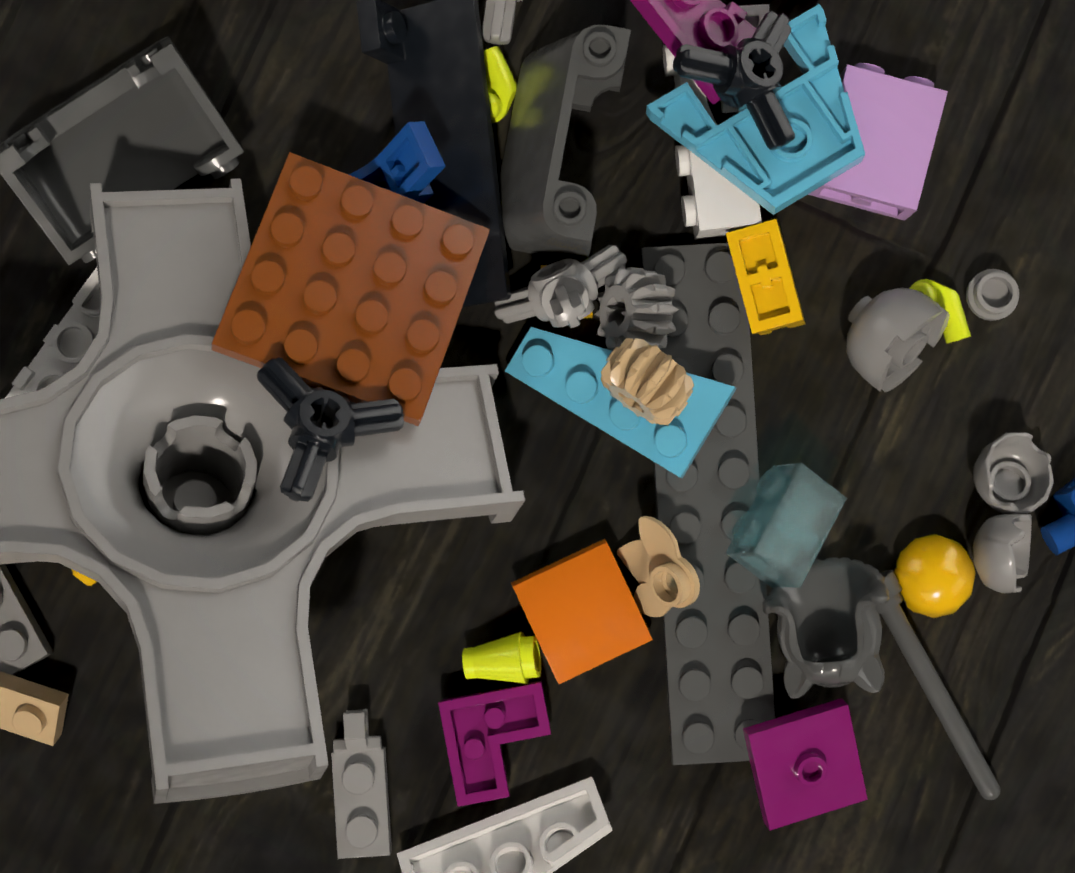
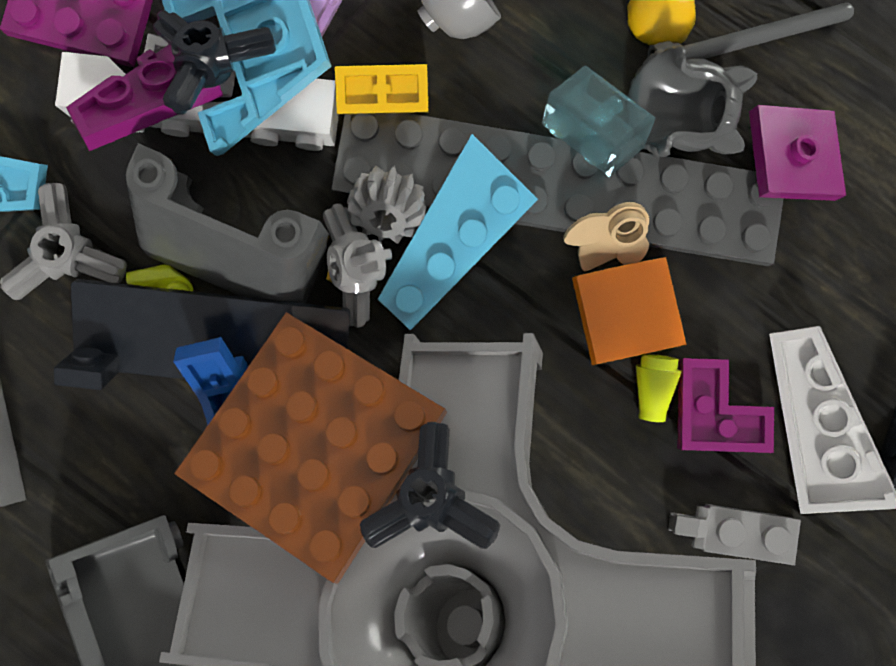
camera: 85 degrees left, 0 degrees up
tan gear [600,338,694,425] -> none

